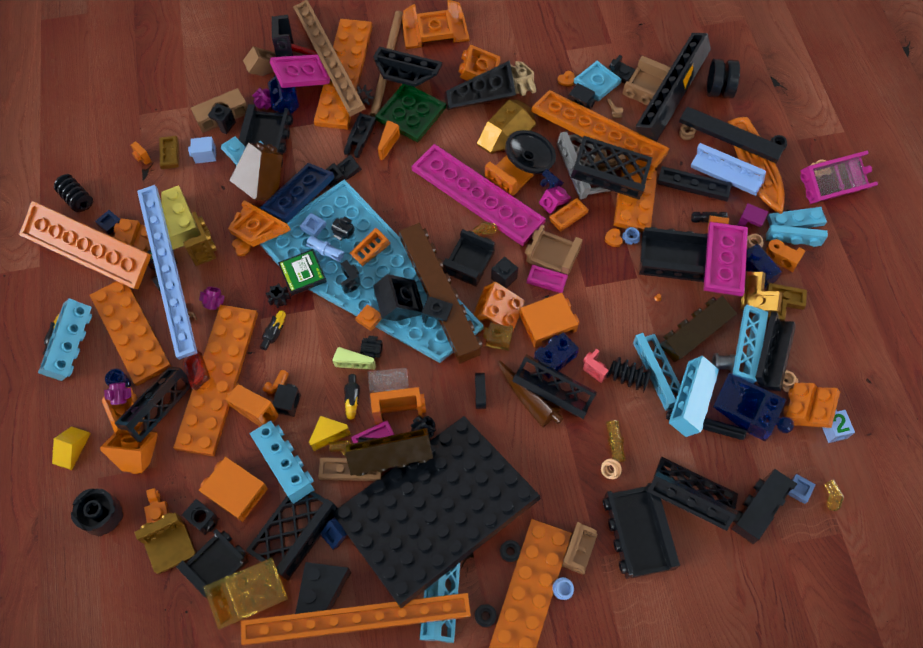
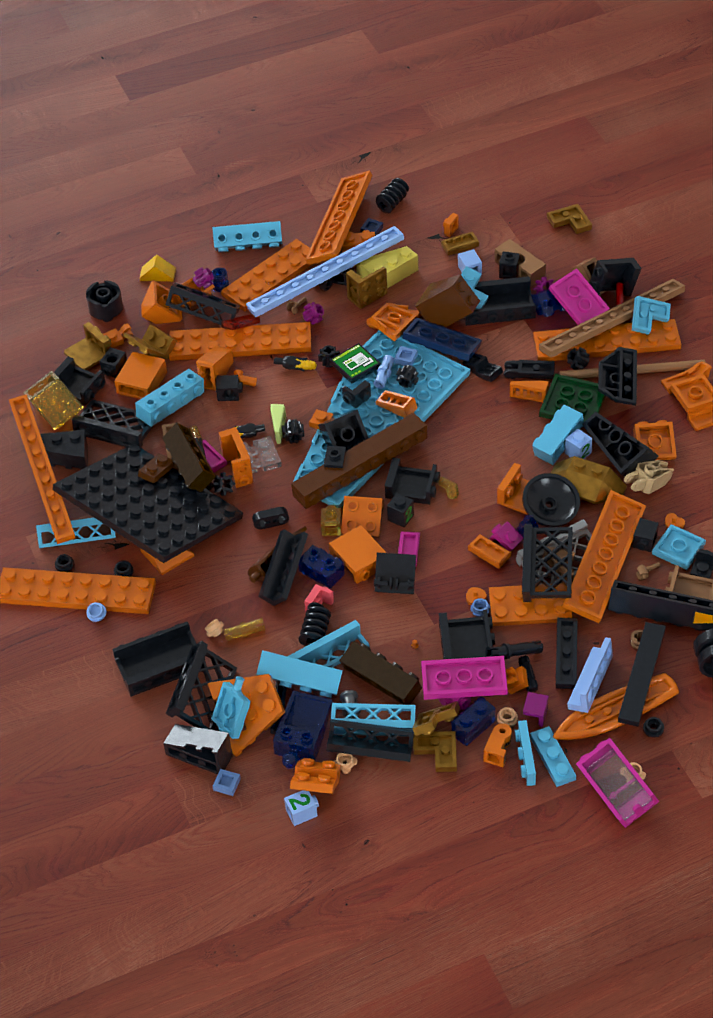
camera: 80 degrees right, 15 degrees down
yellow slope [309,416,351,451] -> none
dark blue plate [320,518,347,549] -> none
dark pink plate [412,144,546,246] -> none
medium nougat panel [525,225,583,278] -> none
medium nougat hinge [562,522,598,575] -> none
clear yellow arm [825,480,844,511] -> none
none -> pearl gold bracket [123,324,177,359]
none -> reddish brown plate [138,454,174,483]
none -> orange wing [208,674,285,757]
none -> medium azure plate [211,676,251,739]
none -> black hinge [374,552,416,594]
none -> black pin [485,640,543,659]
none -> medium azure brick [532,405,584,465]
none -> pearl gold plate [547,204,592,234]
none -> light blue brick [565,429,592,459]
none -> medium azure plate [632,296,671,334]

